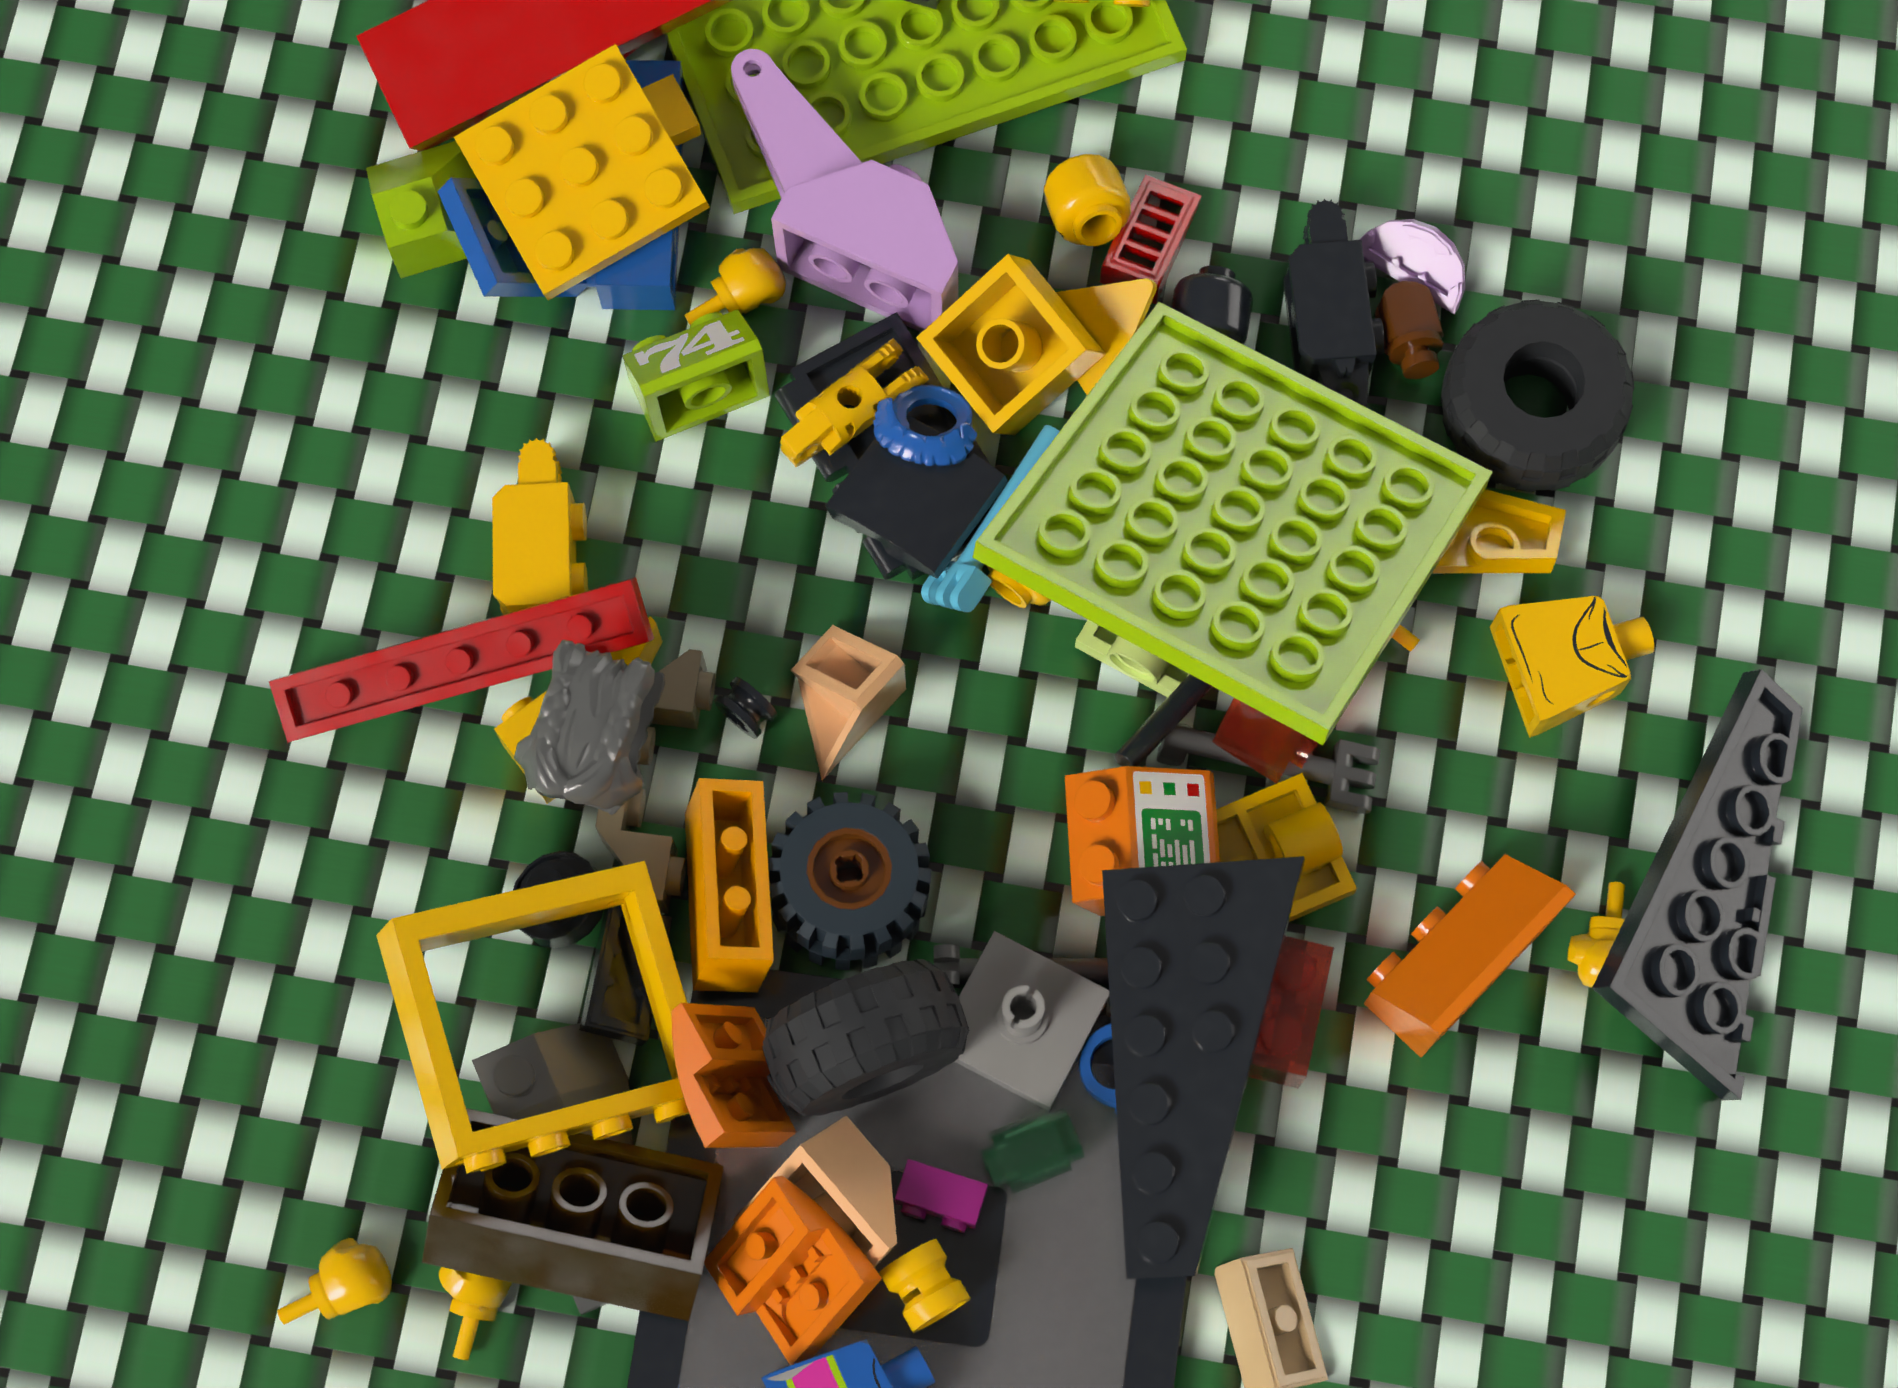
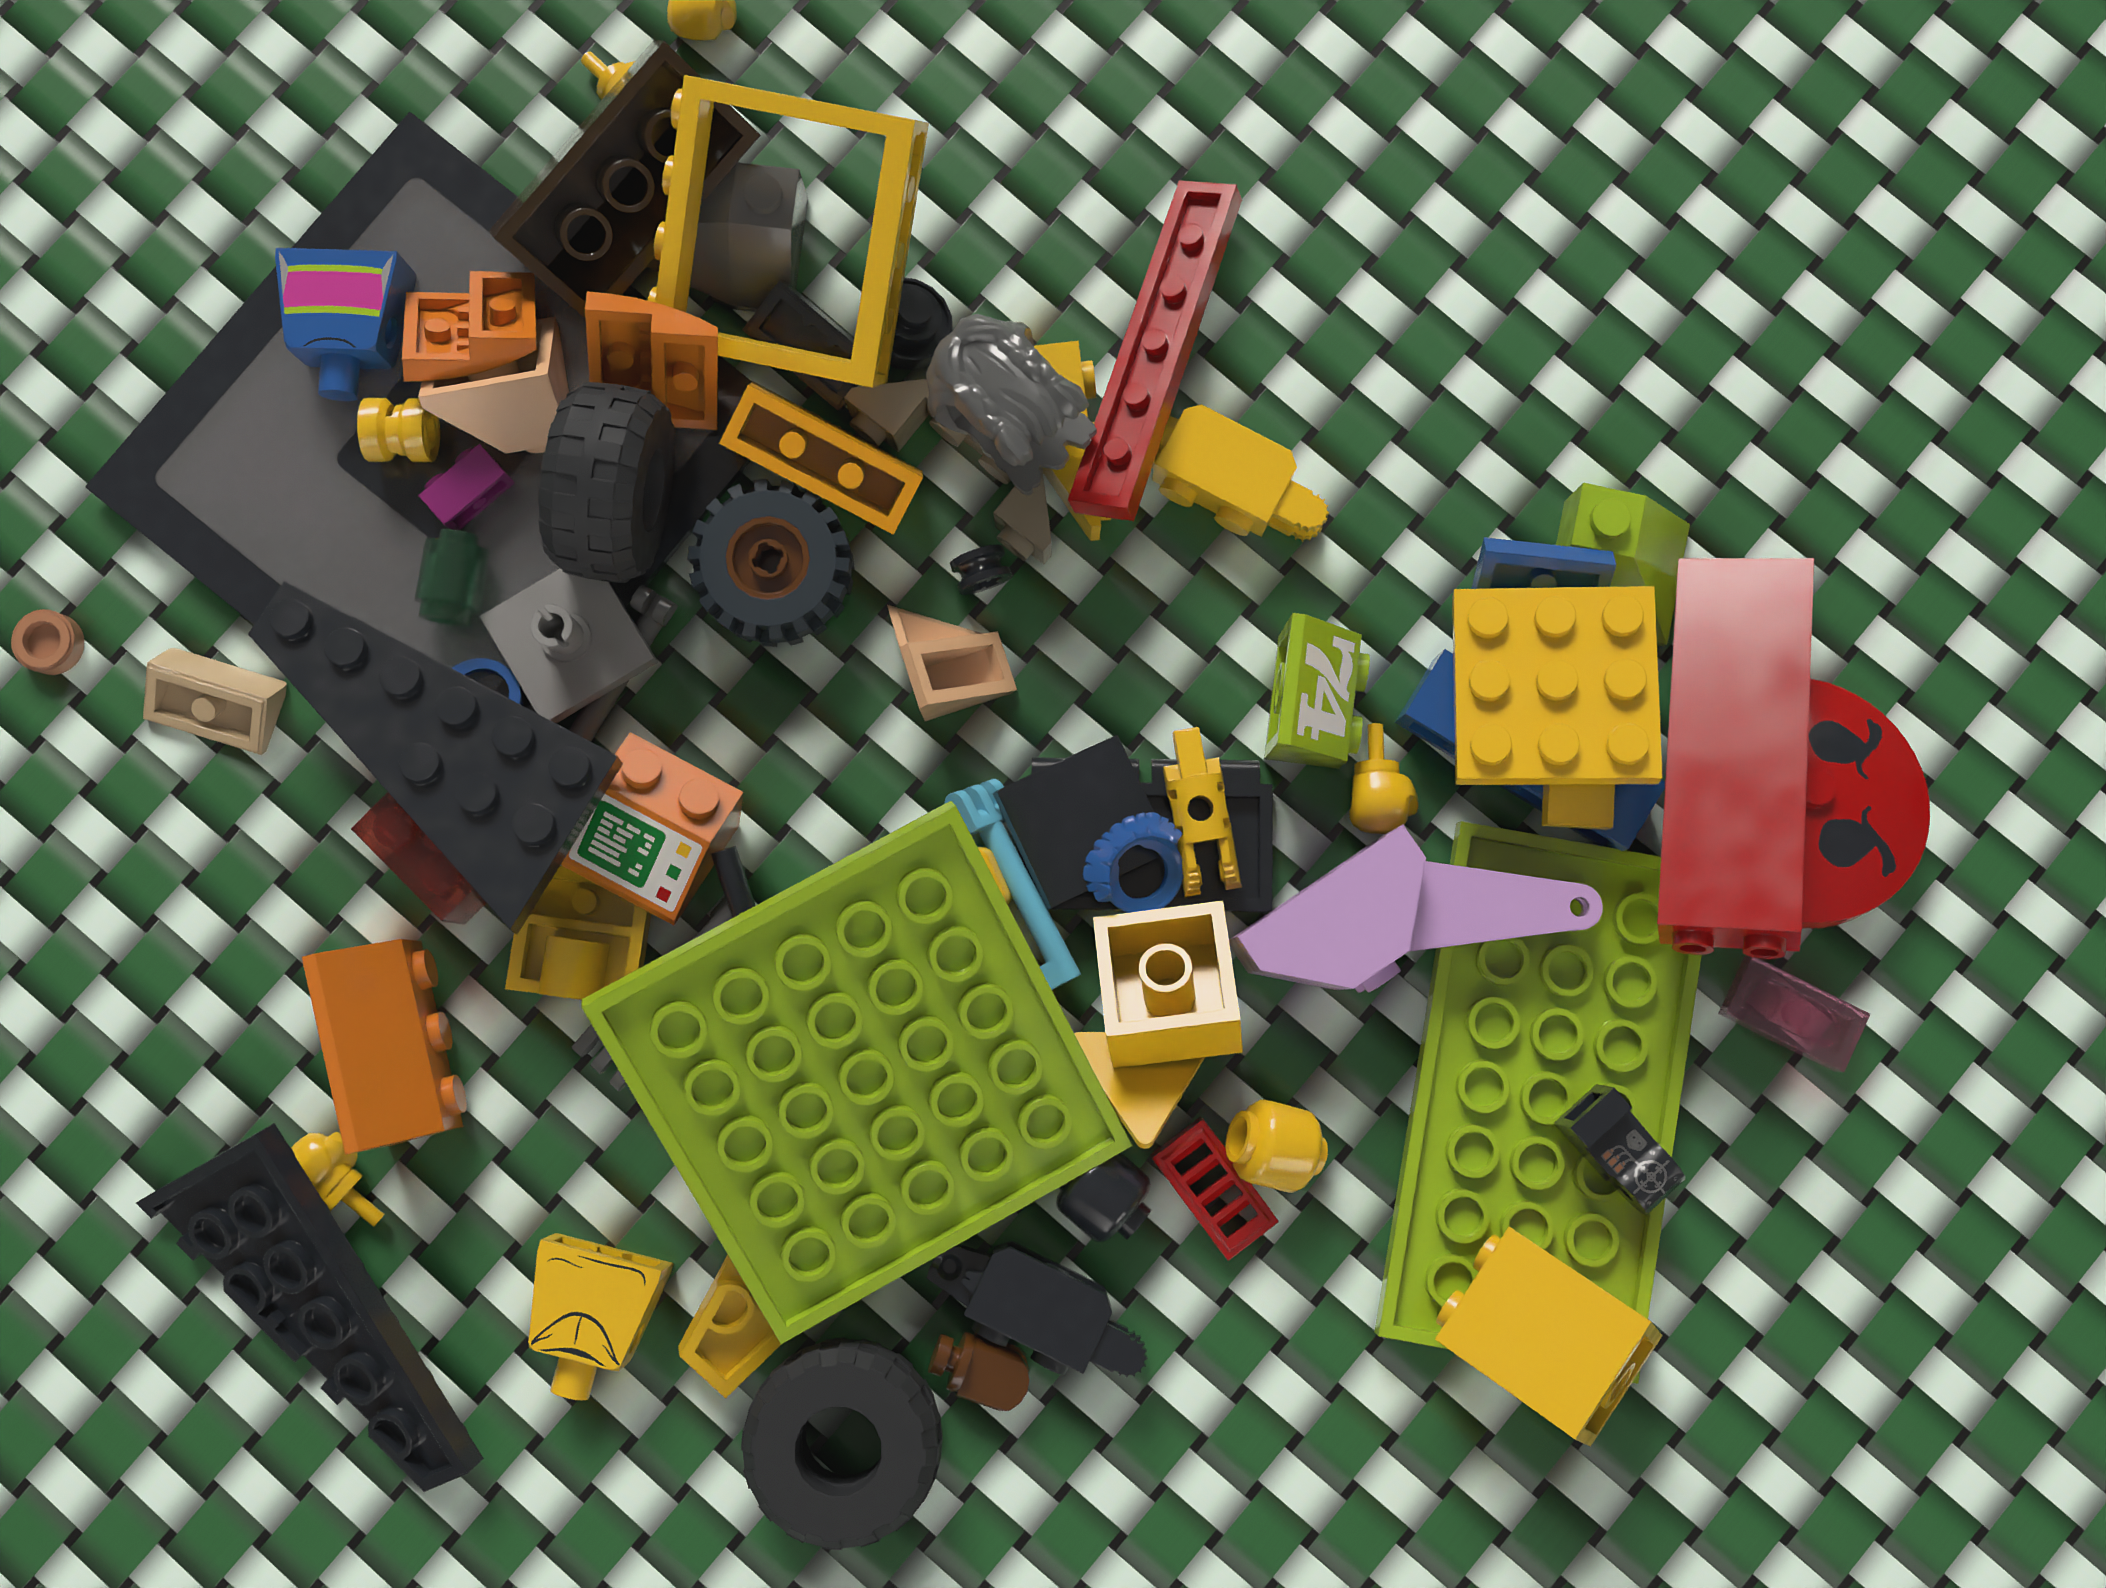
camera: 120 degrees right, 10 degrees up
plate [1360,219,1465,314] -> none

